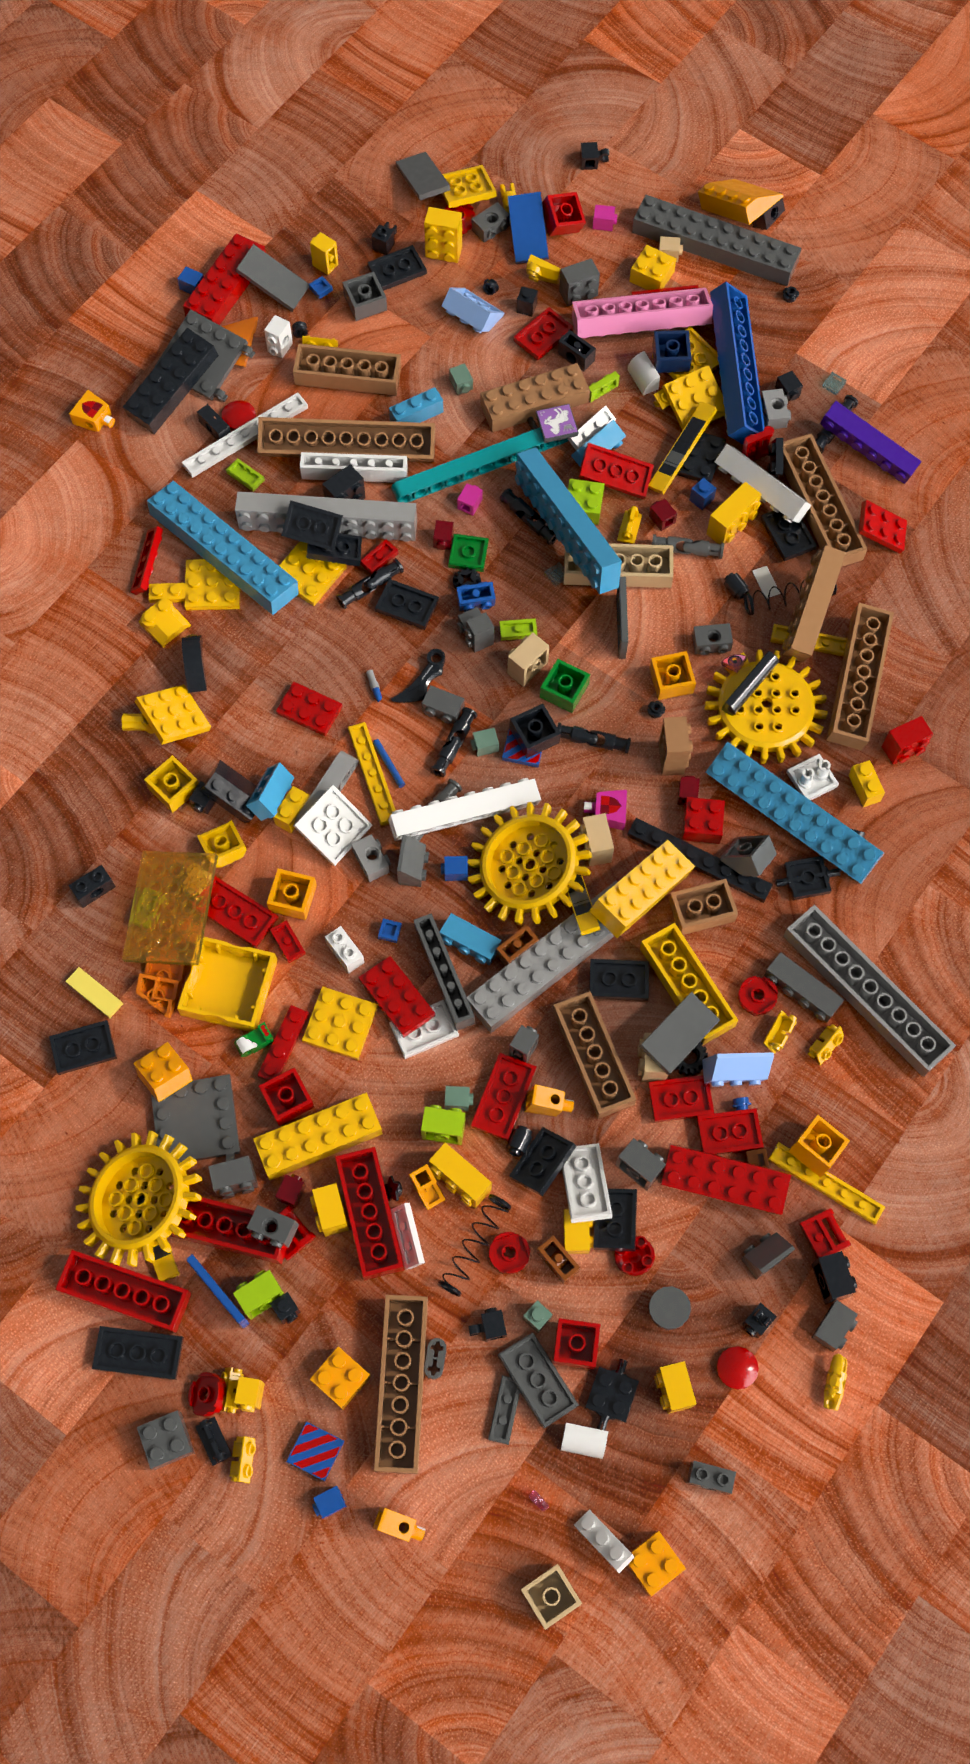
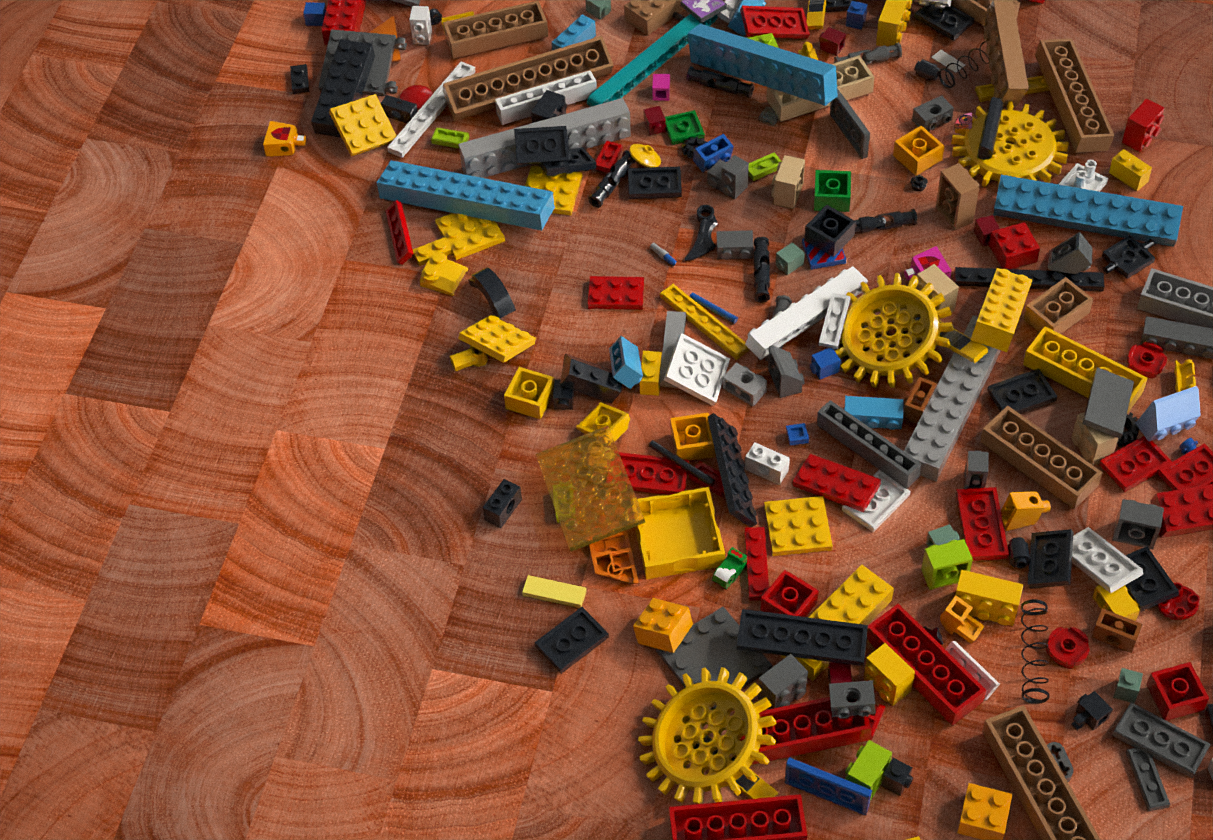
camera: 20 degrees left, 15 degrees down
none -> black plate [290,64,310,94]
none -> yellow plate [329,94,397,156]
none -> yellow dish [629,144,661,168]
none -> black bar [649,440,715,487]
none -> black plate [707,413,757,527]
none -> black plate [736,609,868,666]
none -> white plate [819,293,850,349]

